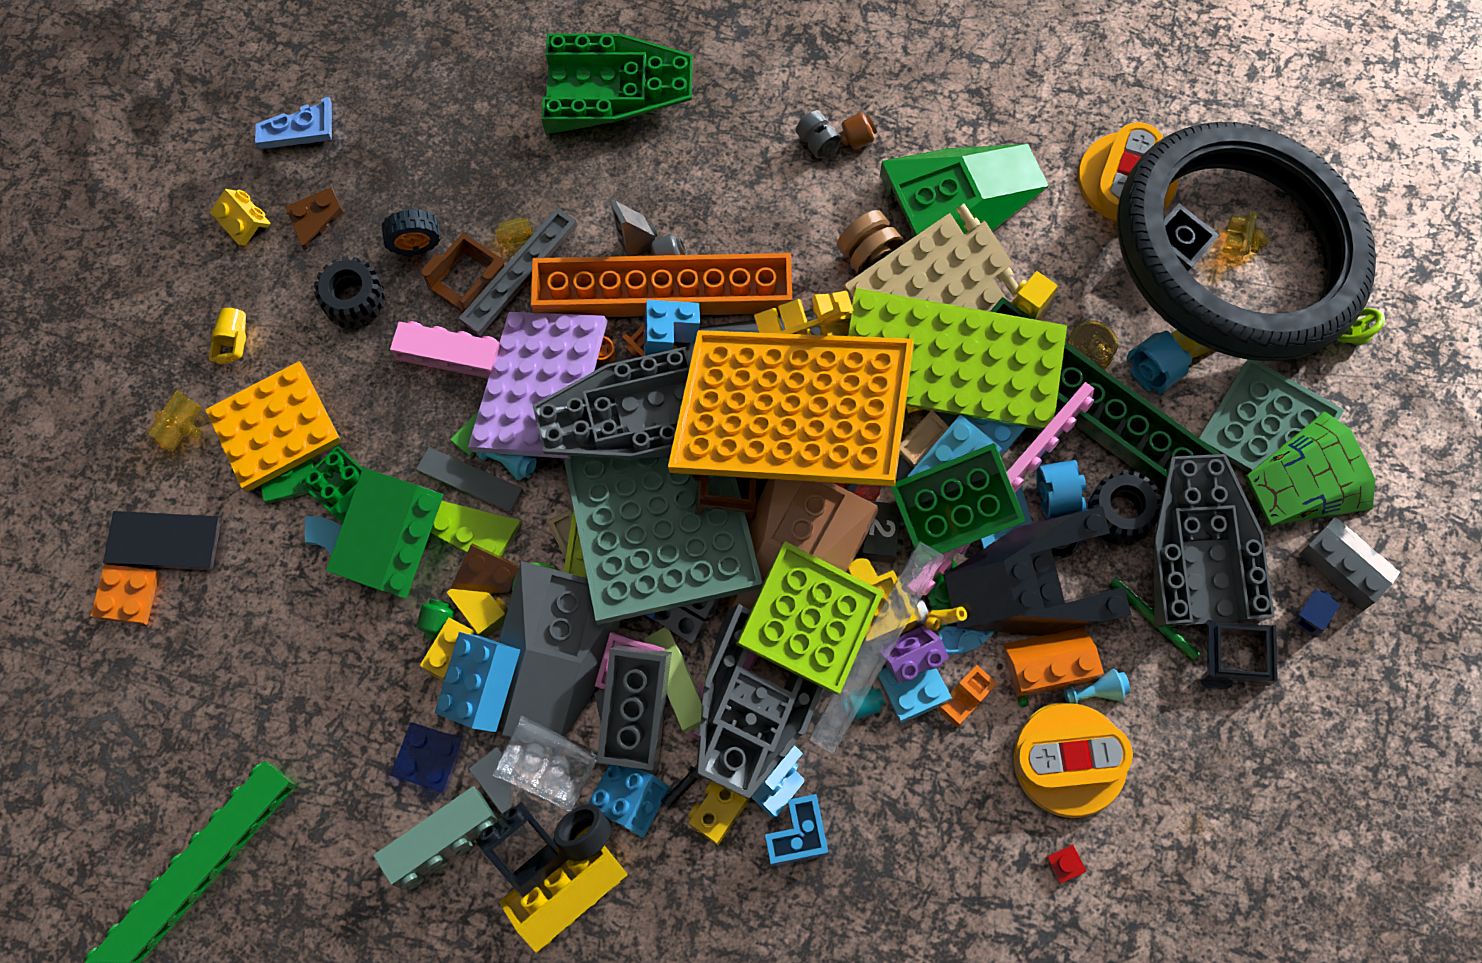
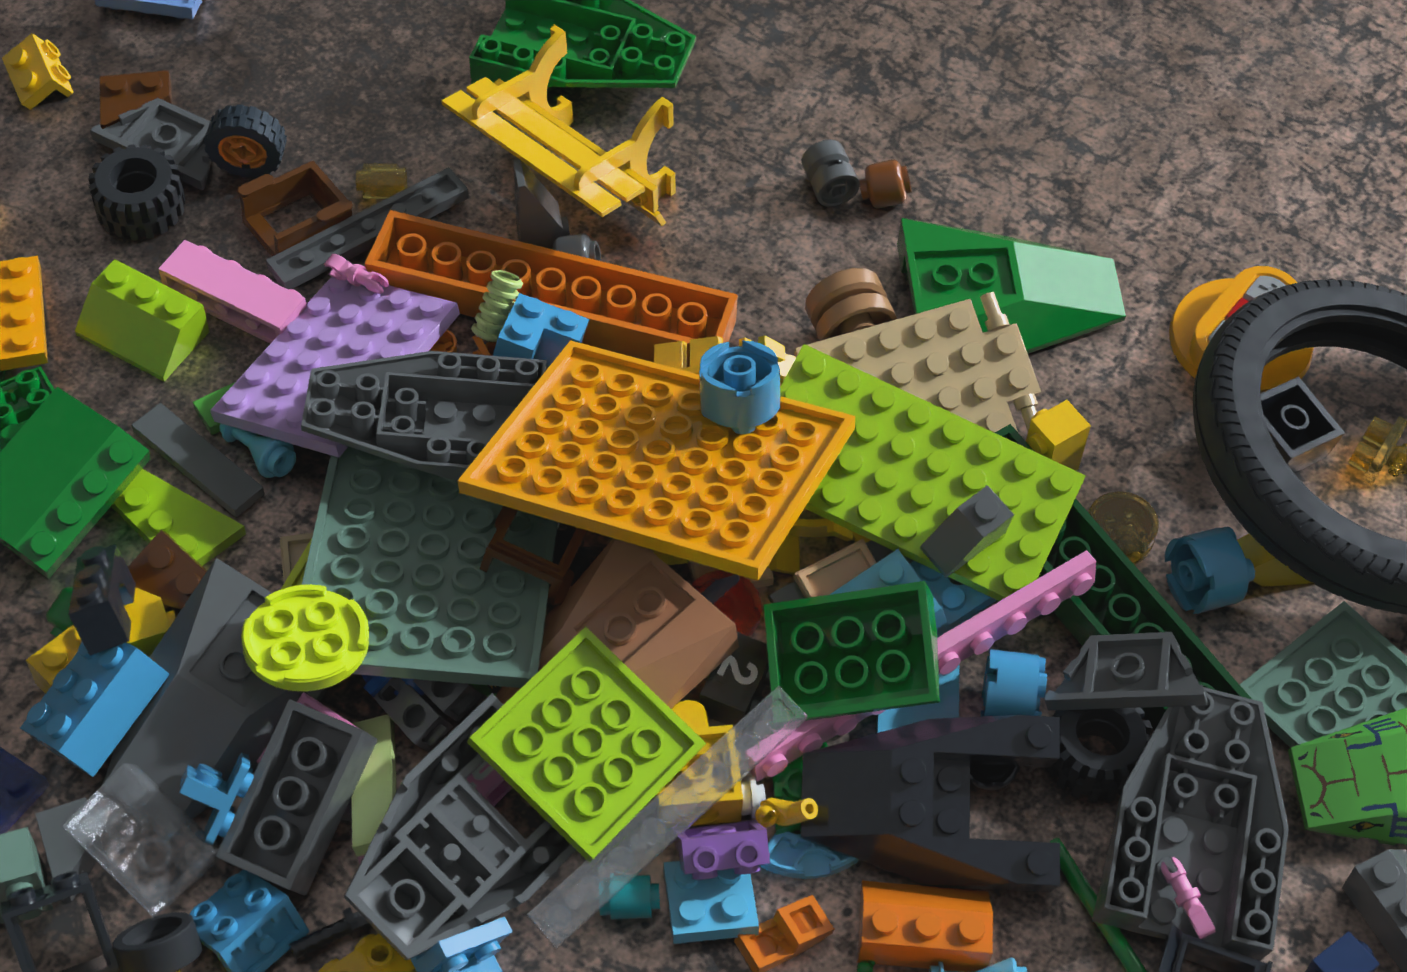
camera: 10 degrees right, 15 degrees down
none -> black arch [68,544,136,656]
none -> lime slope [75,259,209,382]
none -> dark grey wing [90,98,211,191]
none -> dark azure bracket [179,752,254,845]
none -> neon yellow tile [241,585,369,692]
none -> bright pink piece [324,254,389,294]
none -> yellow piece [441,25,676,227]
none -> yellowish green piece [471,270,523,342]
none -> dark azure brick [699,341,780,434]
none -> dark grey slope [920,485,1014,578]
none -> dark grey wing [1045,632,1207,711]
none -> bright pink piece [1161,857,1216,939]

